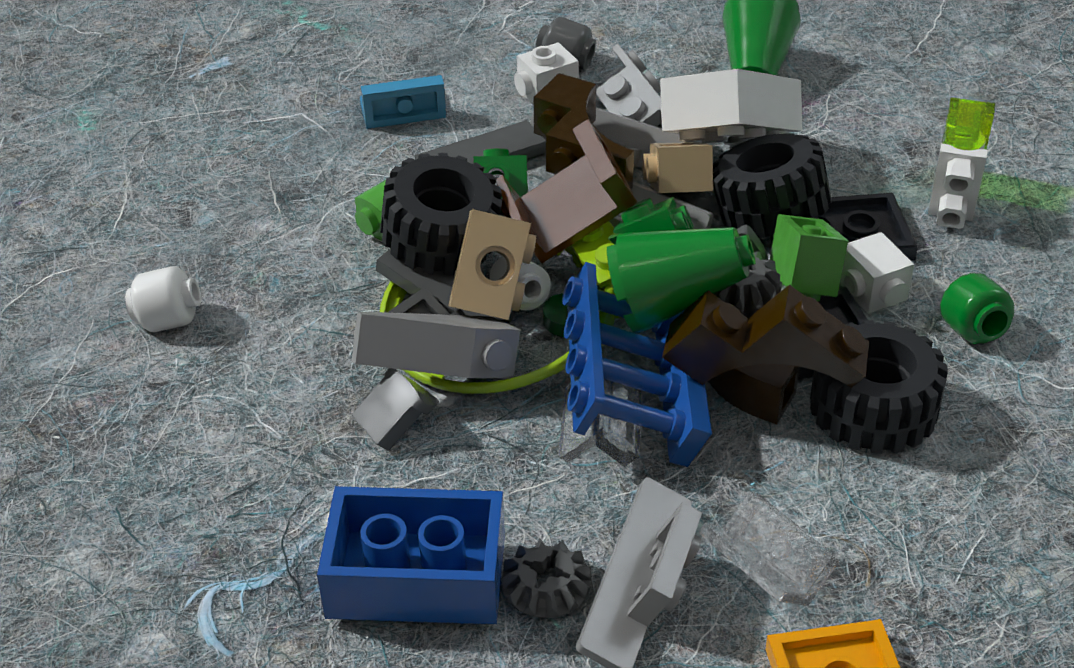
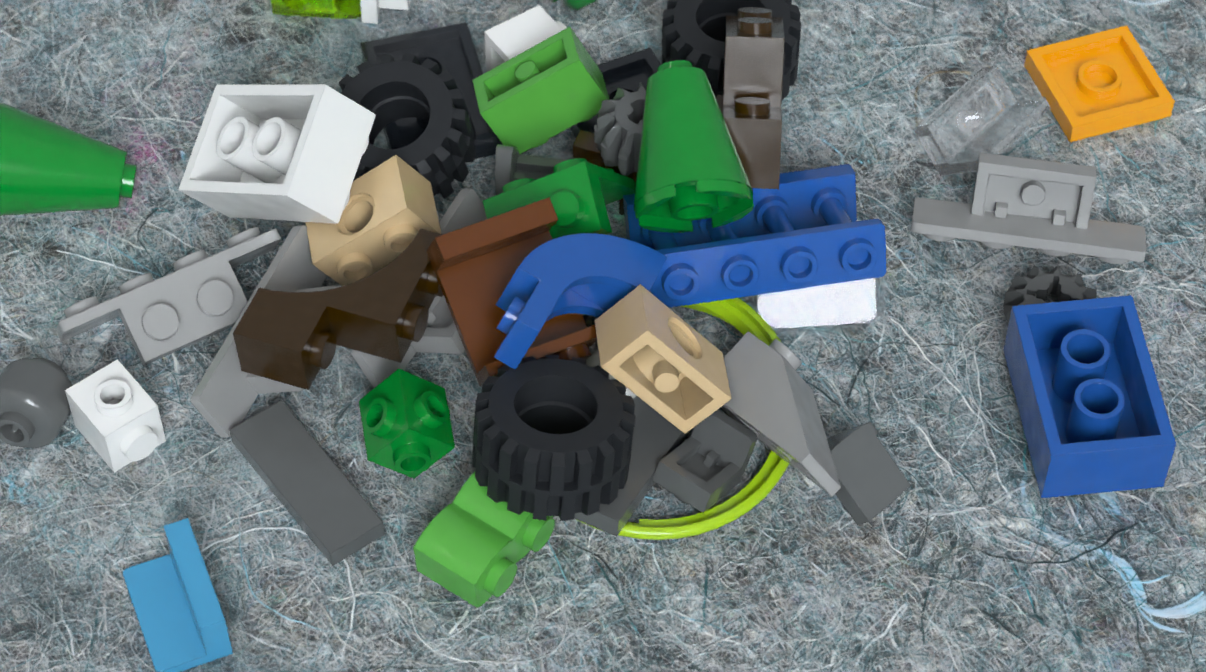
camera: 100 degrees left, 10 degrees up
none -> blue arch [494,233,668,369]

